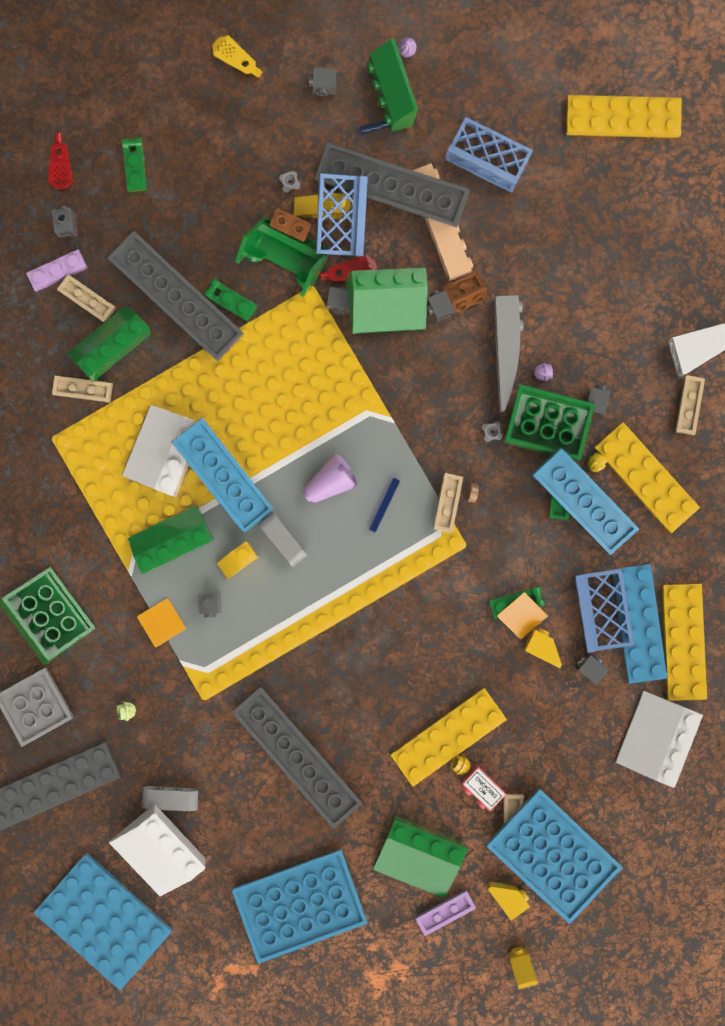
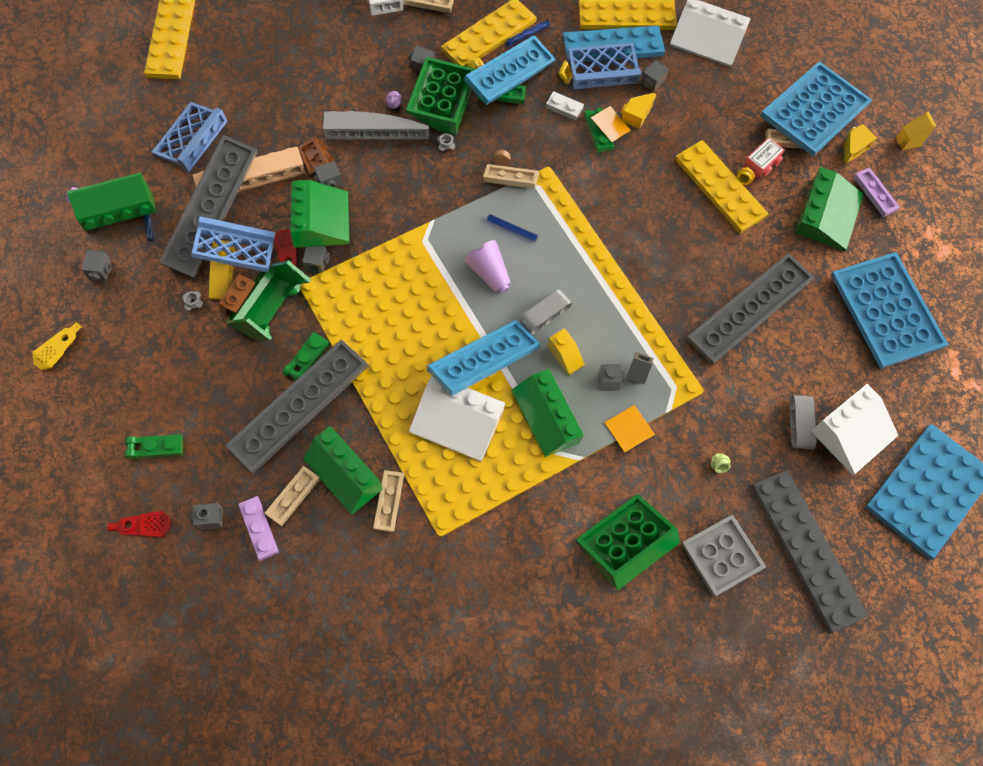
camera: 95 degrees left, 20 degrees down
none -> clear blue bar [506,19,550,46]
none -> white plate [546,91,584,121]
none -> yellow slope [558,60,572,85]
none -> dark grey brick [626,352,654,385]

